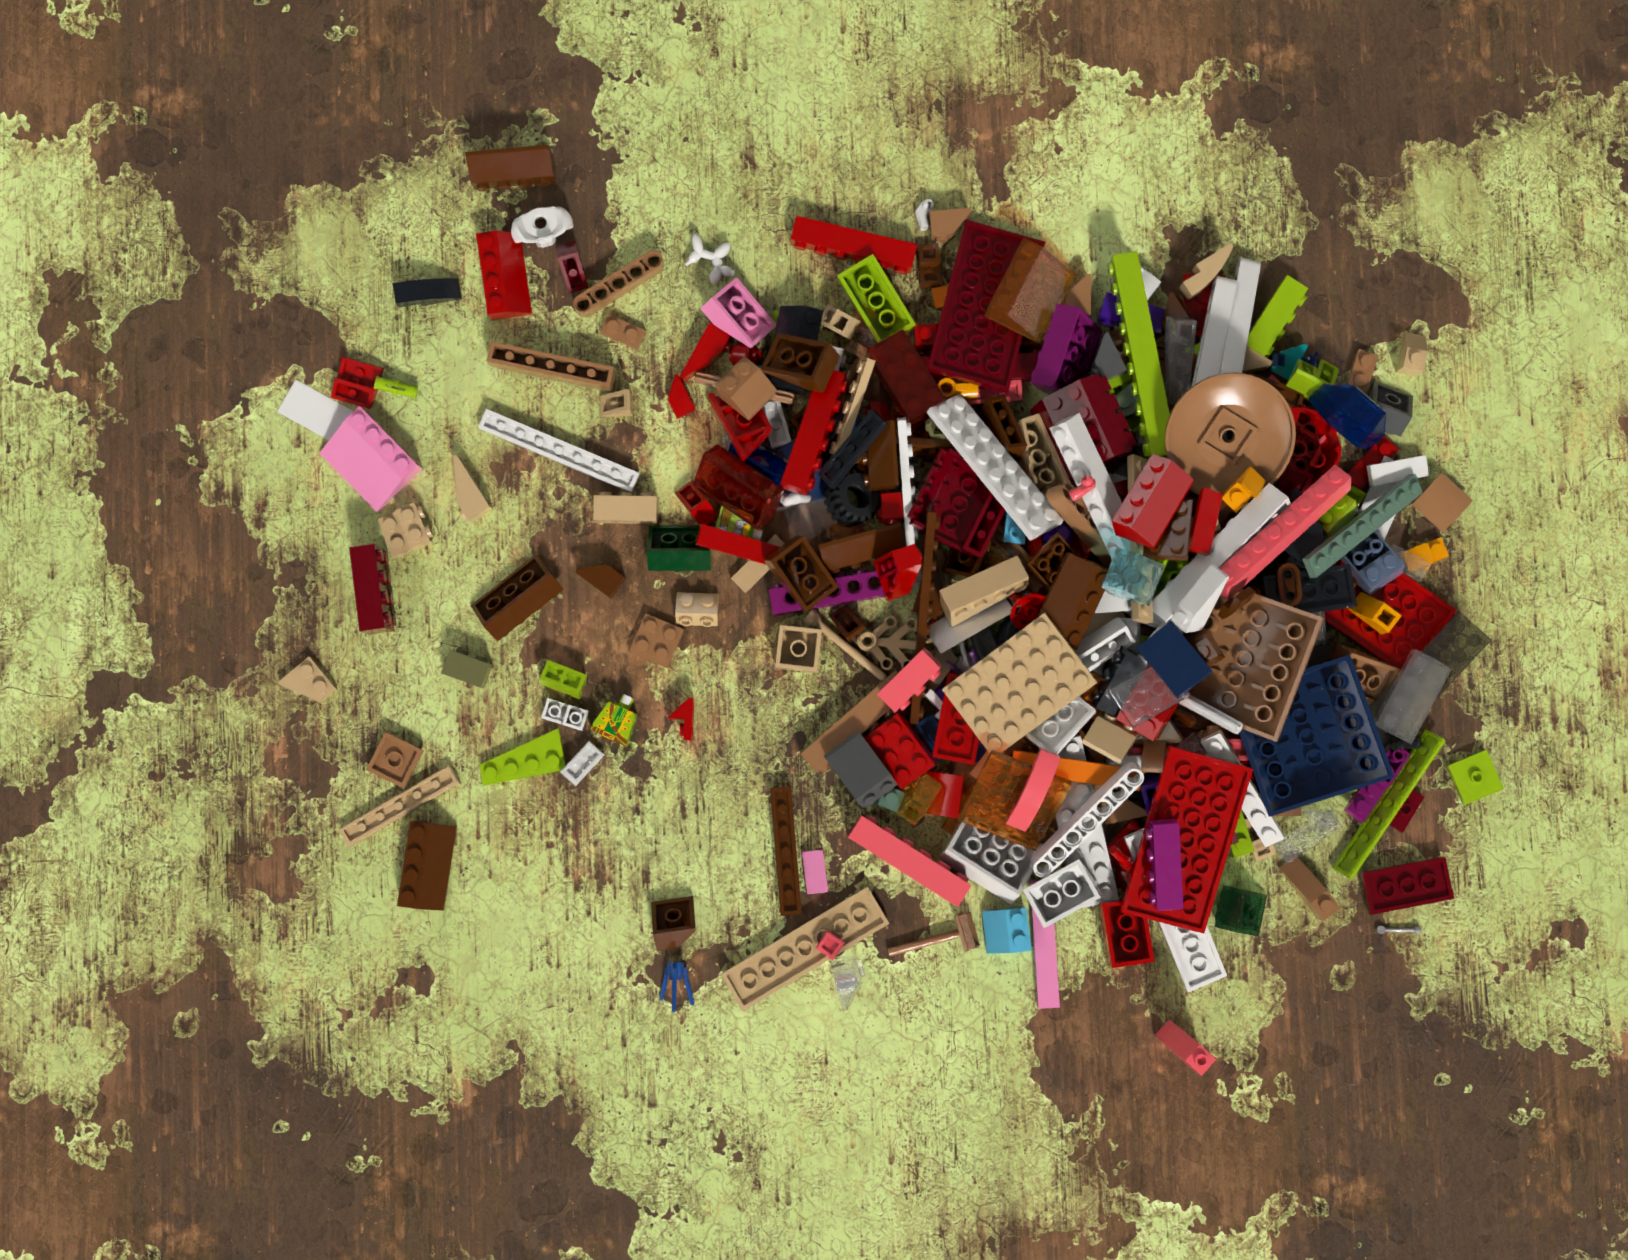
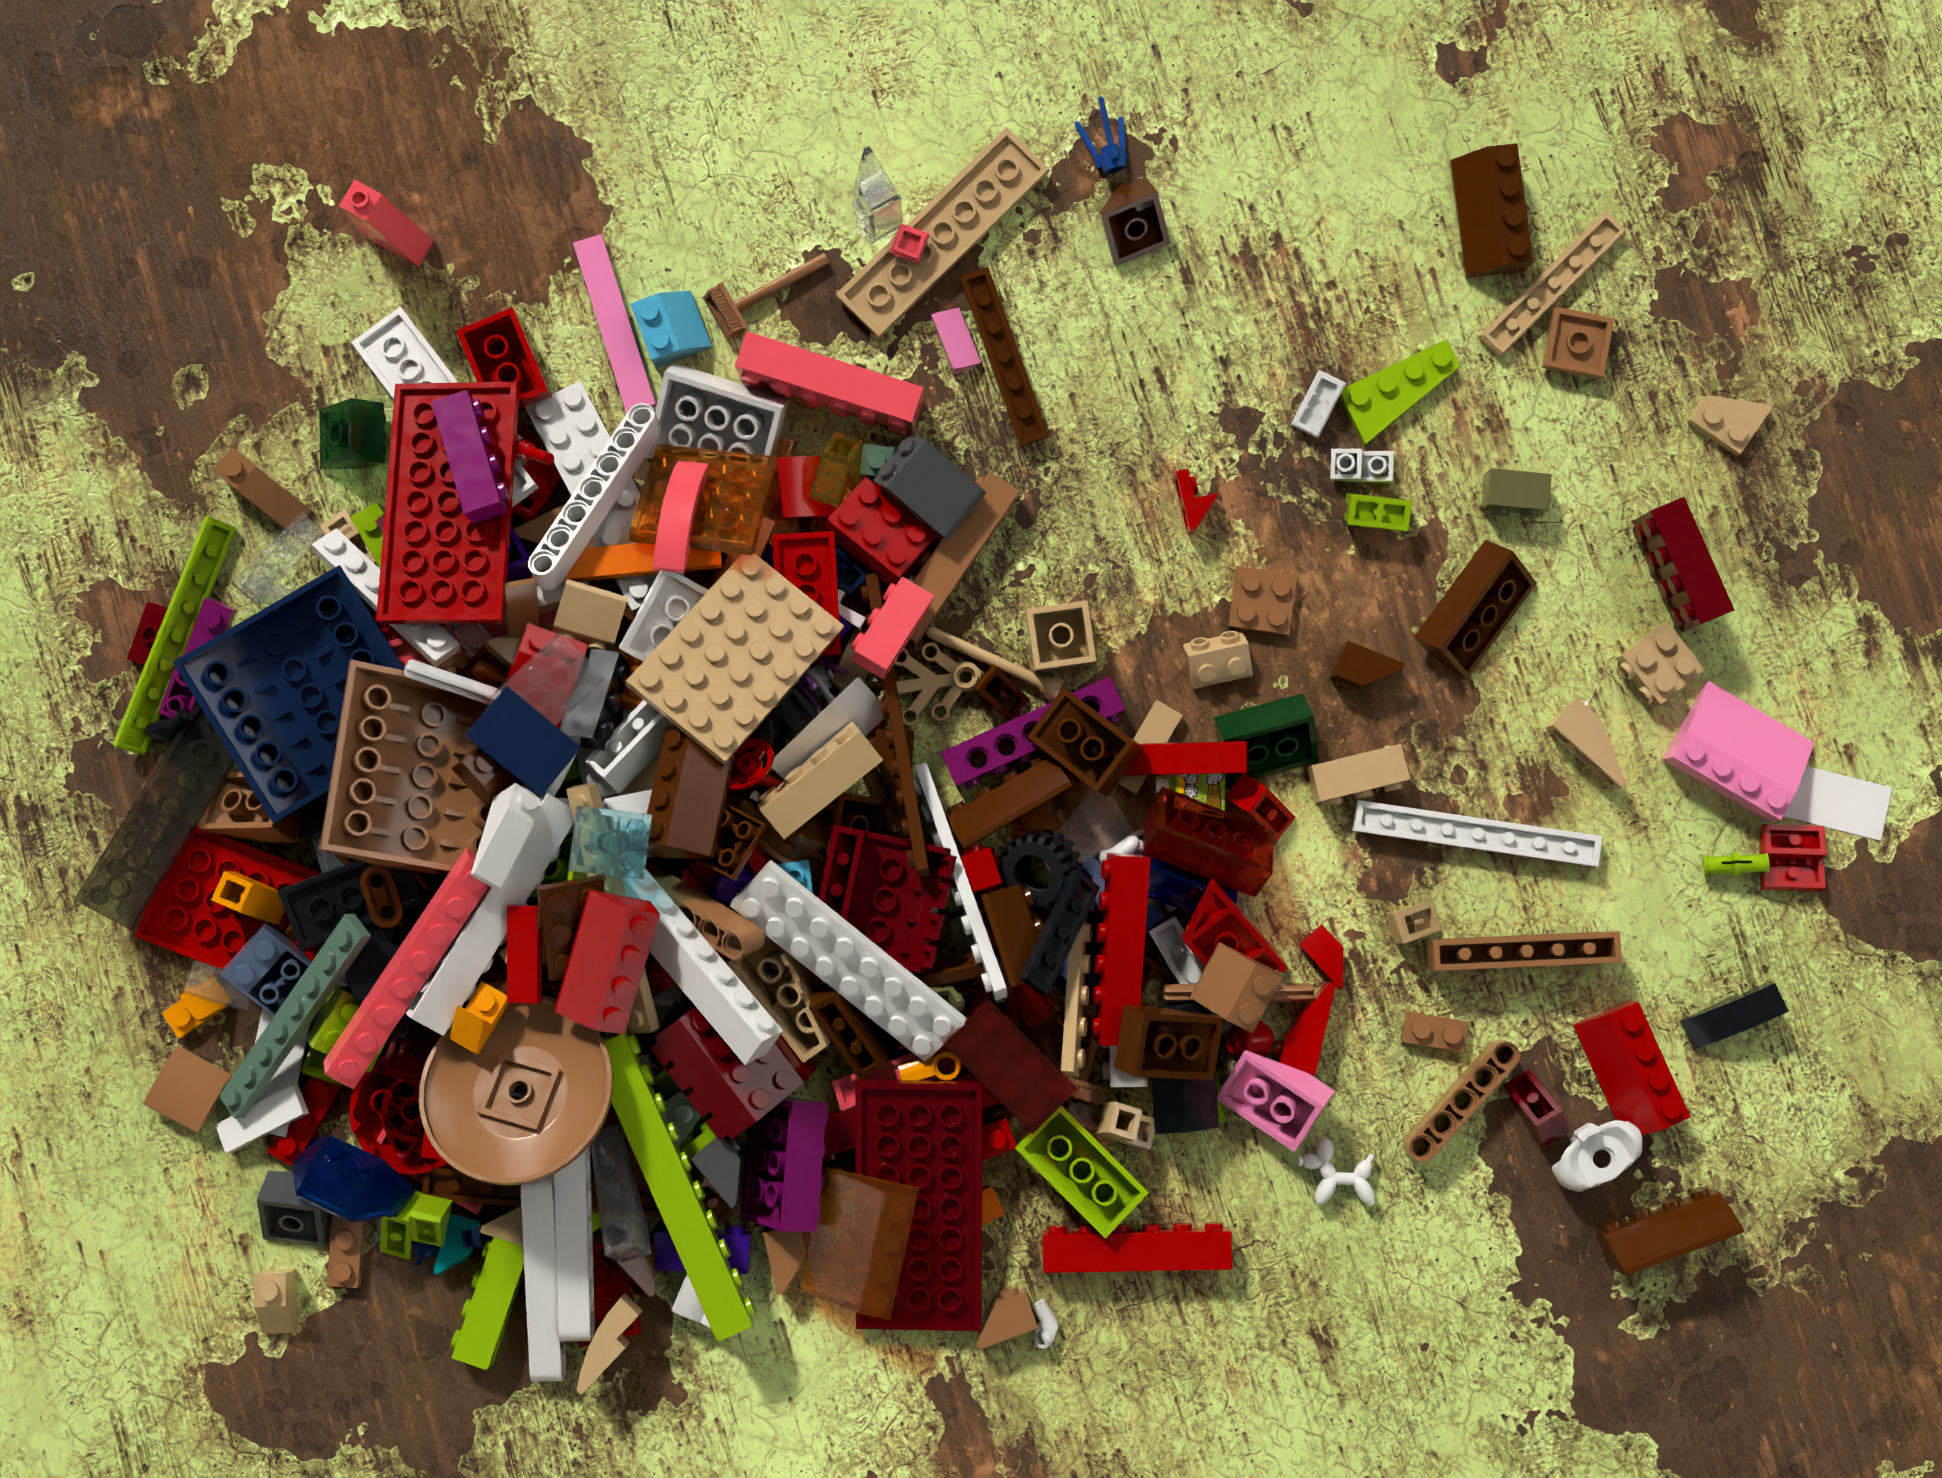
camera: 160 degrees right, 0 degrees up
torso [589,694,637,747] -> none
red wedge [873,544,922,601] -> none
reddish brown slope [918,243,942,289] -> none
white slope [1023,859,1103,928] -> none
coral arm [1068,475,1096,502] -> none
reddish brown slope [1218,586,1256,619] -> none
dark red plate [1360,856,1455,915] -> none
clear slope [1374,649,1452,744] -> none
light grey hinge [1376,925,1422,934] -> none
lime plate [1446,750,1504,805] -> none

